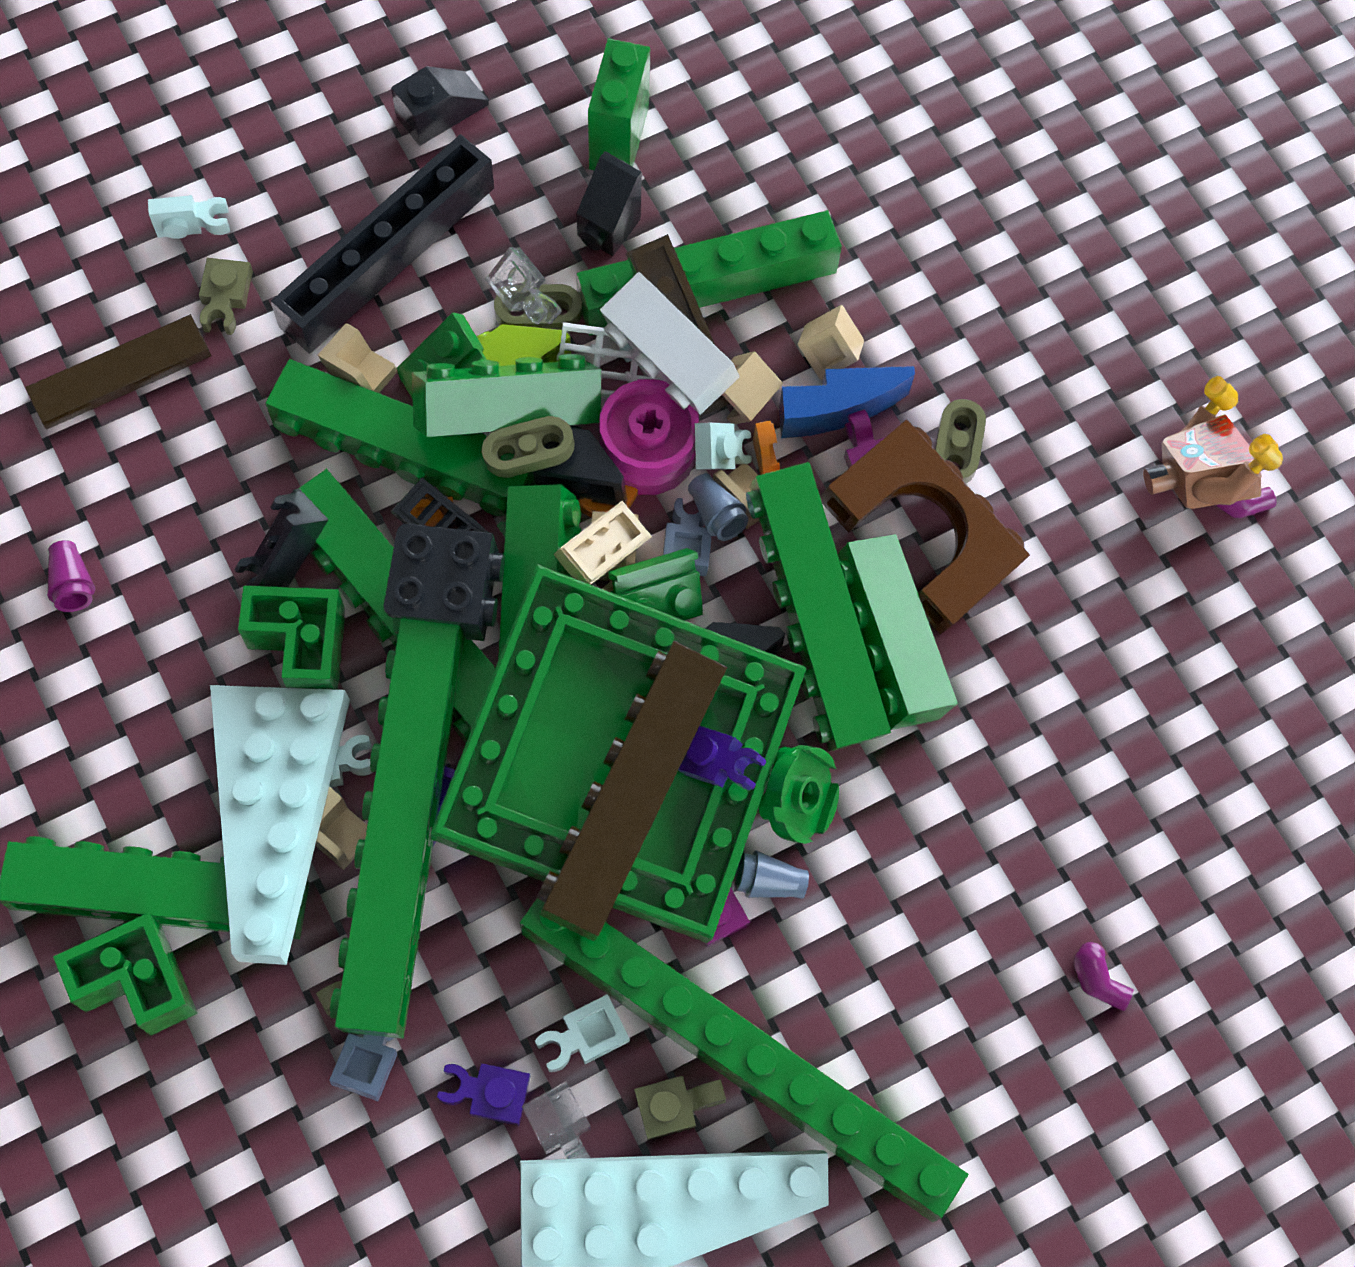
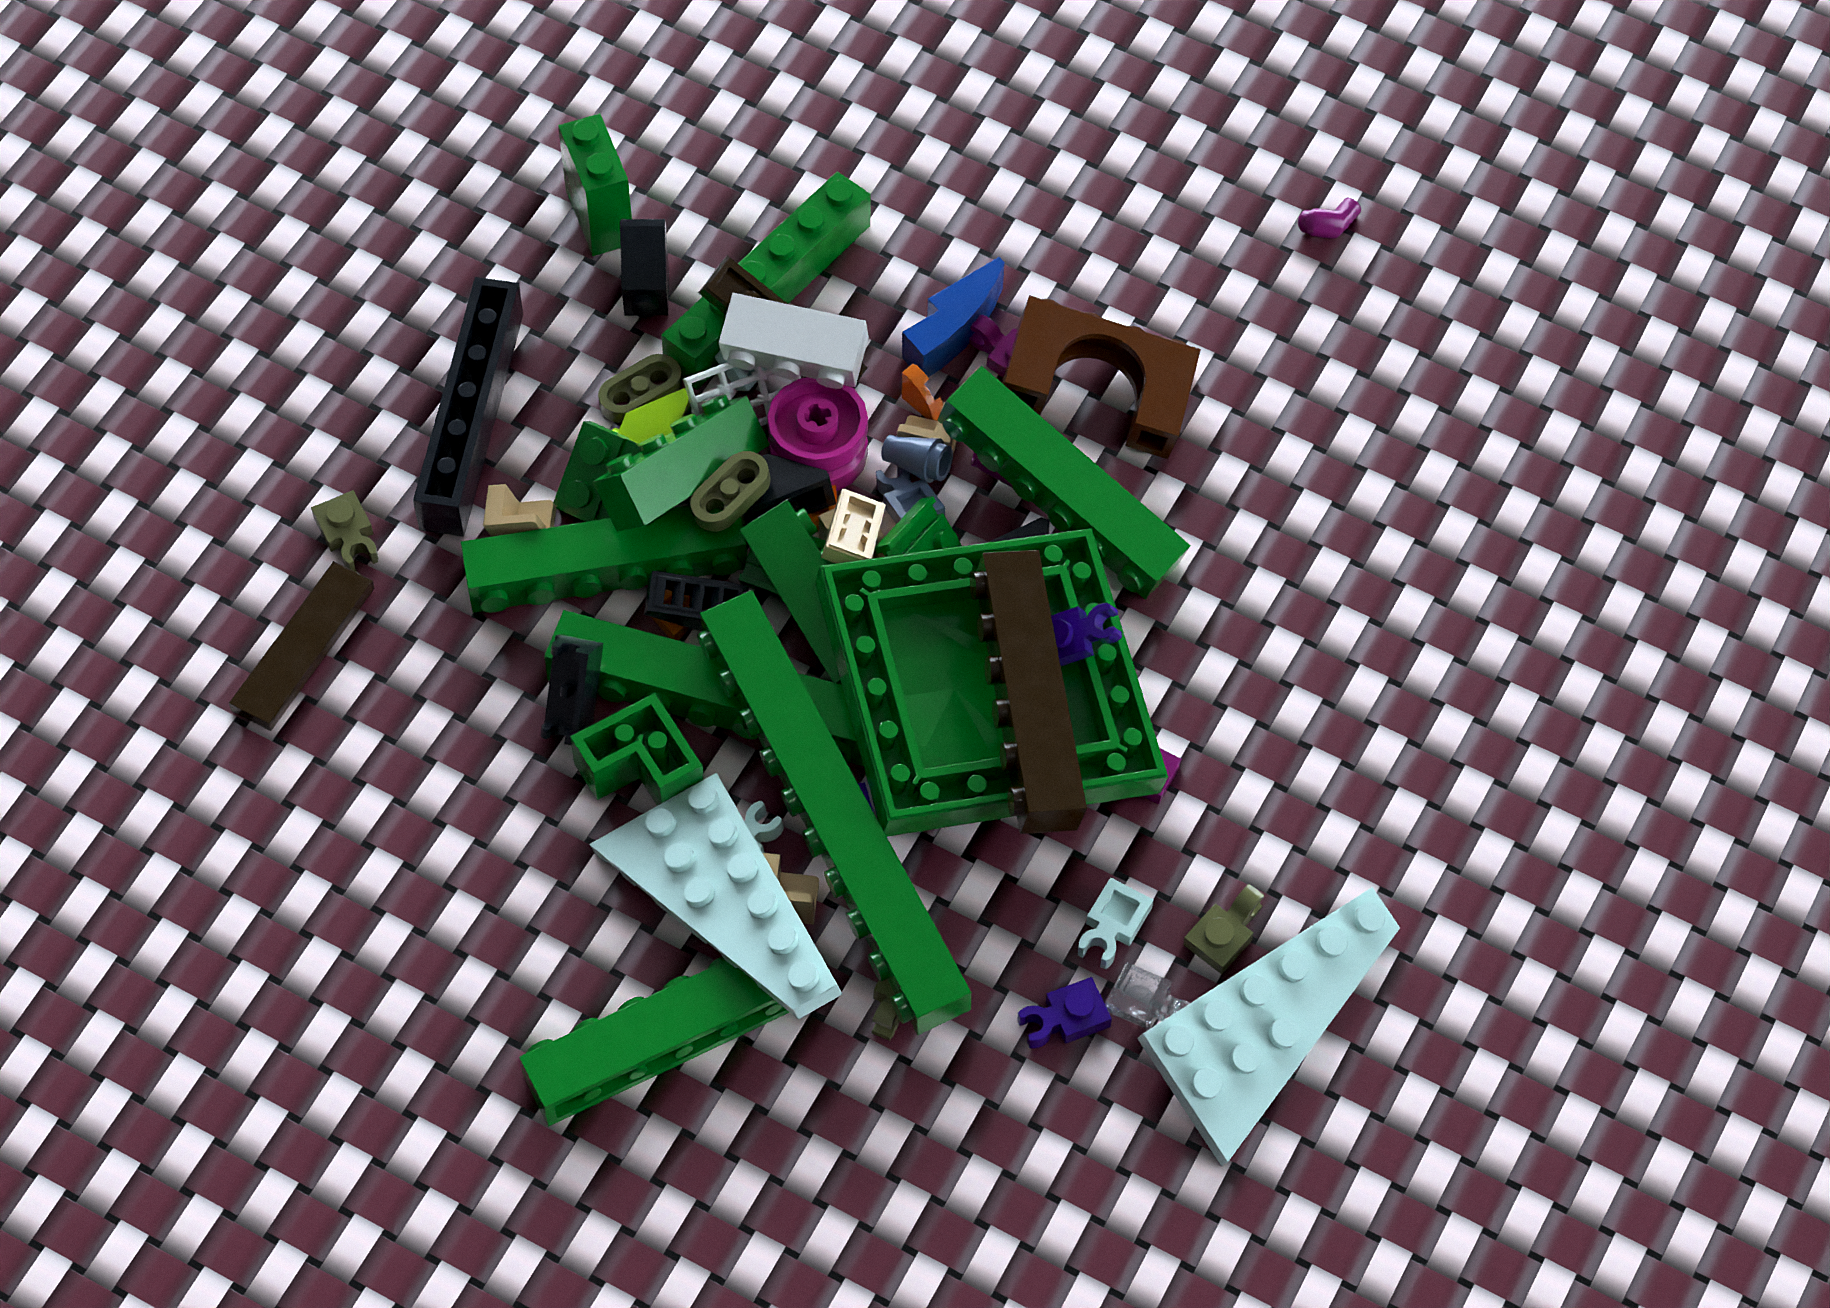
camera: 30 degrees left, 10 degrees down
magenta cone [47,540,95,612] -> none
green brick [53,913,198,1035] -> none
light aqua plate [148,195,230,239] -> none
sand blue plate [329,1033,397,1101] -> none
black bracket [383,524,505,641] -> none
black slope [391,66,489,146] -> none
clear plate [485,247,562,324] -> none
green brick [520,899,969,1223] -> none
light aqua plate [695,422,752,470] -> none
tan panel [722,351,784,424] -> none
sand blue cone [734,850,809,899] -> none
green plate [759,745,839,844] -> none
tan panel [798,305,864,380] -> none
brick [837,534,958,730] -> none
olive plate [935,399,986,484] -> none
magenta arm [1074,942,1134,1011] -> none
torso [1143,376,1283,509] -> none

